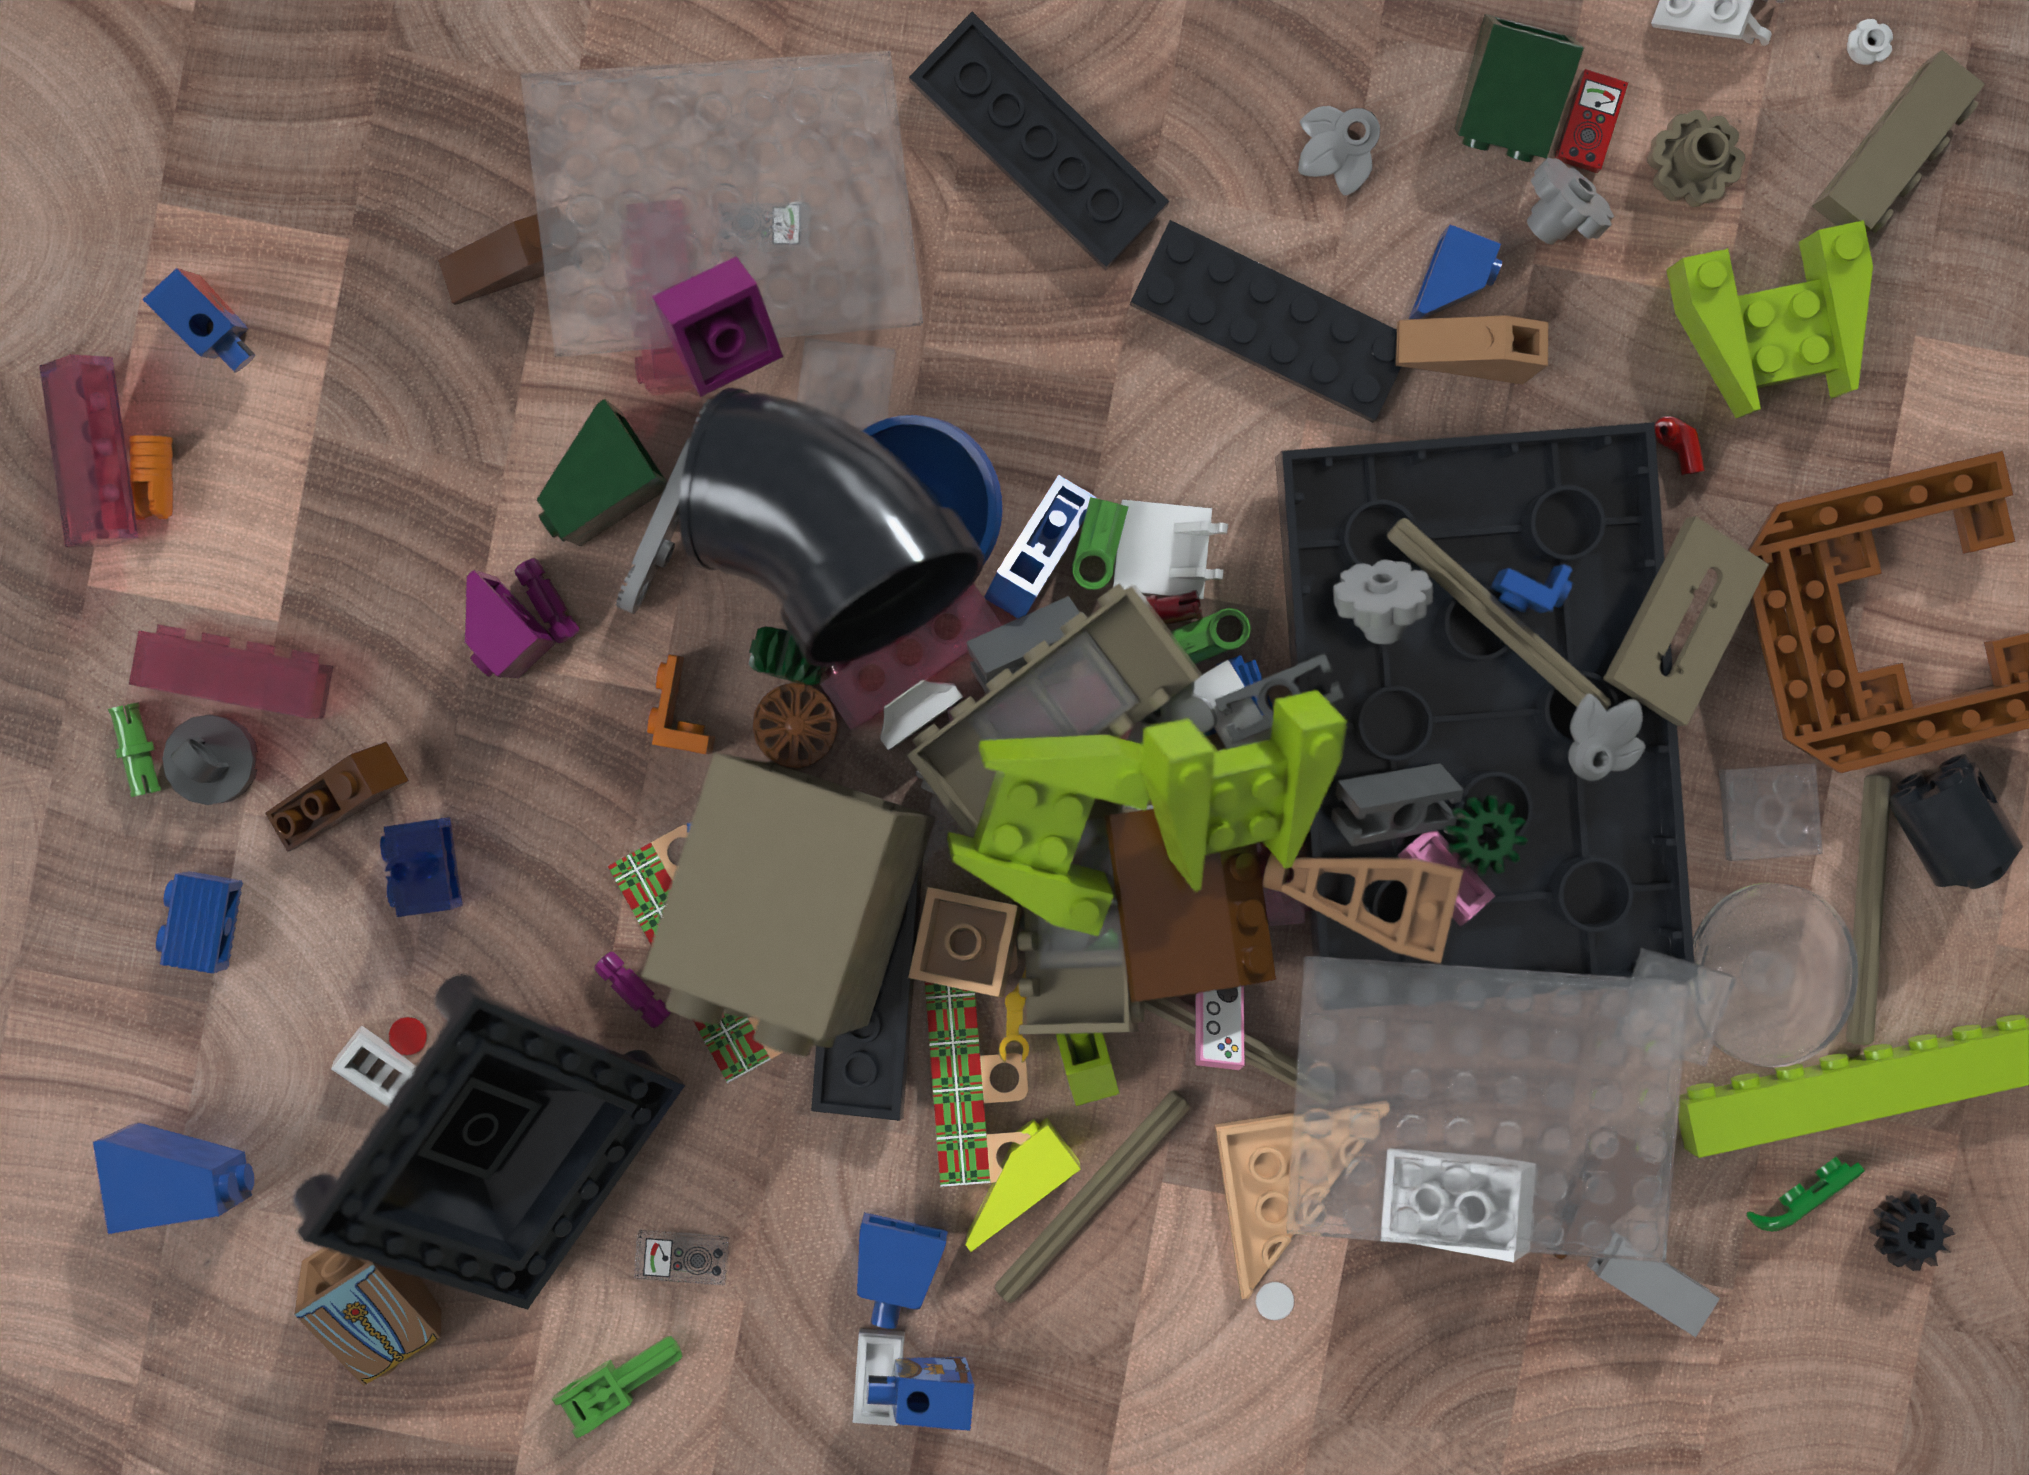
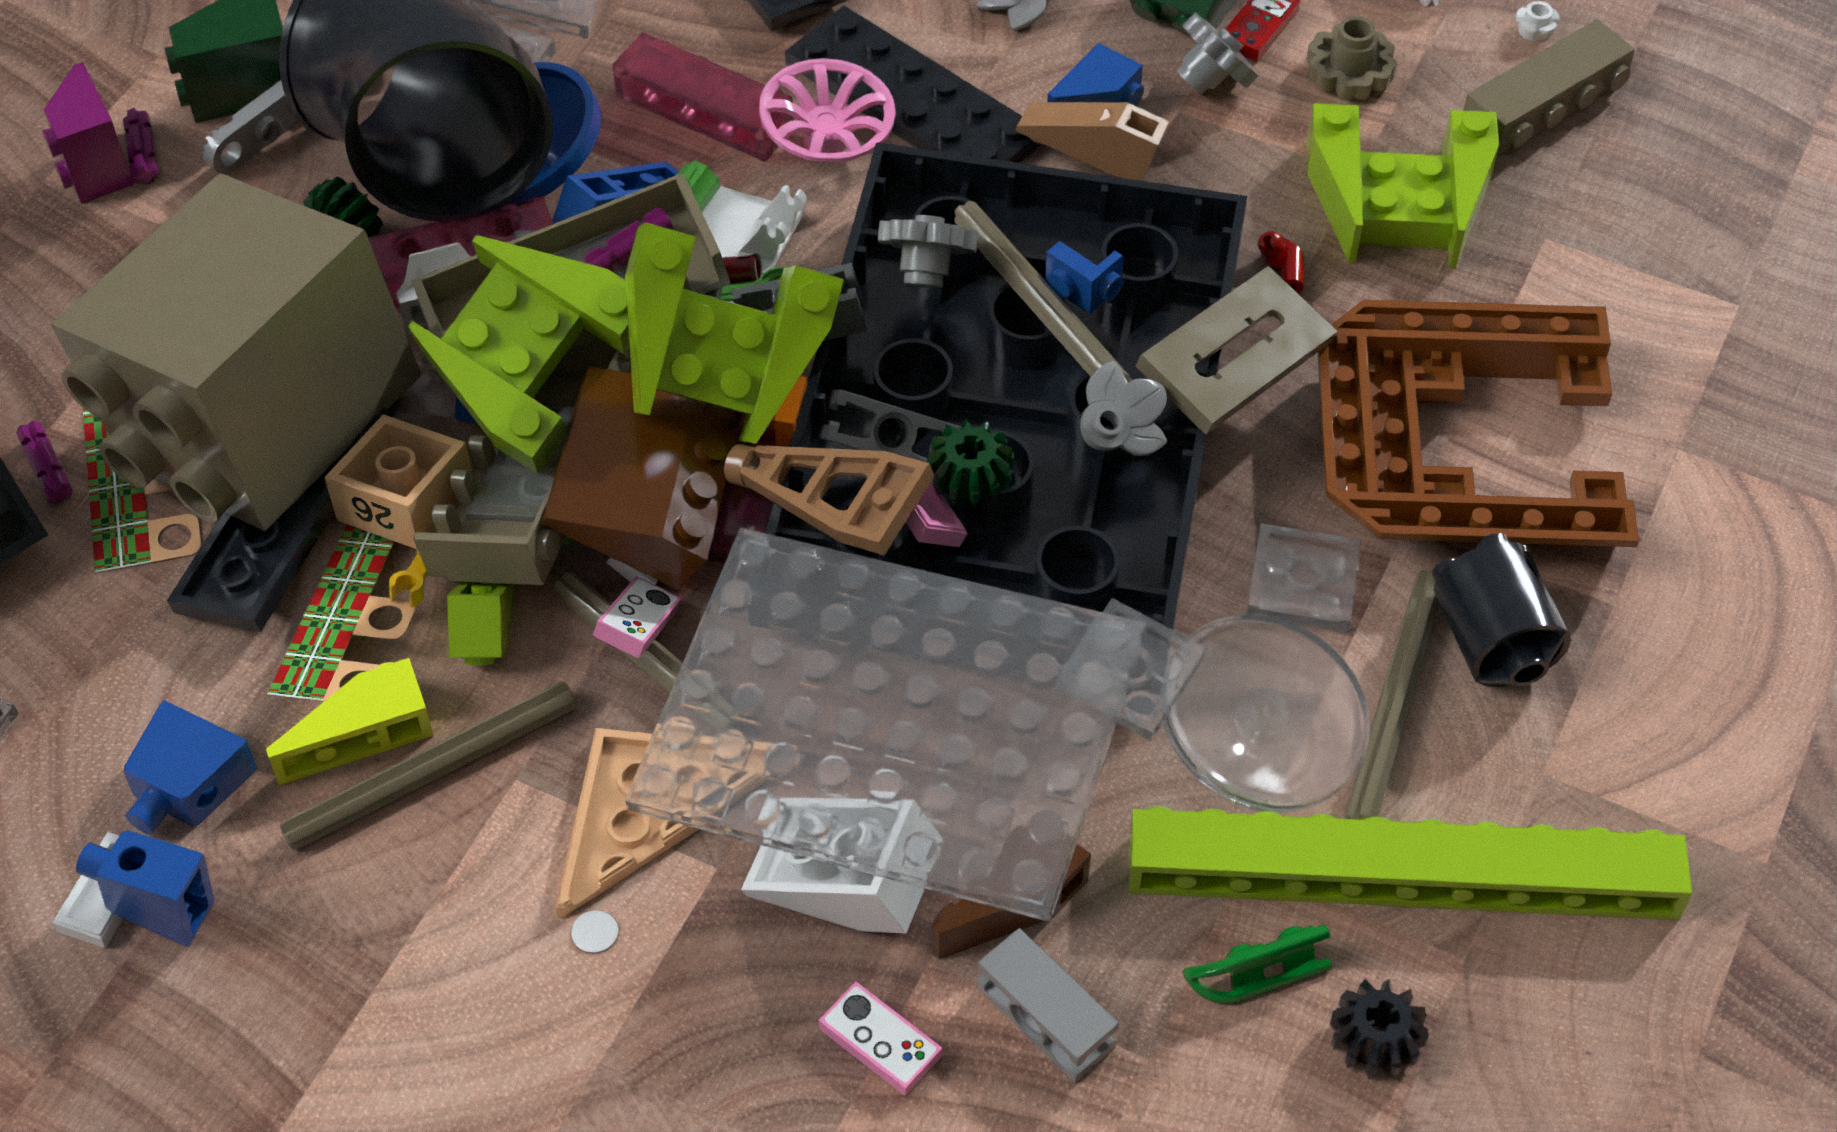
camera: 10 degrees right, 35 degrees down
none -> magenta axle [584,208,674,272]
none -> clear pink brick [612,32,794,163]
none -> bright pink wheel [759,59,895,163]
none -> tile [819,982,943,1097]

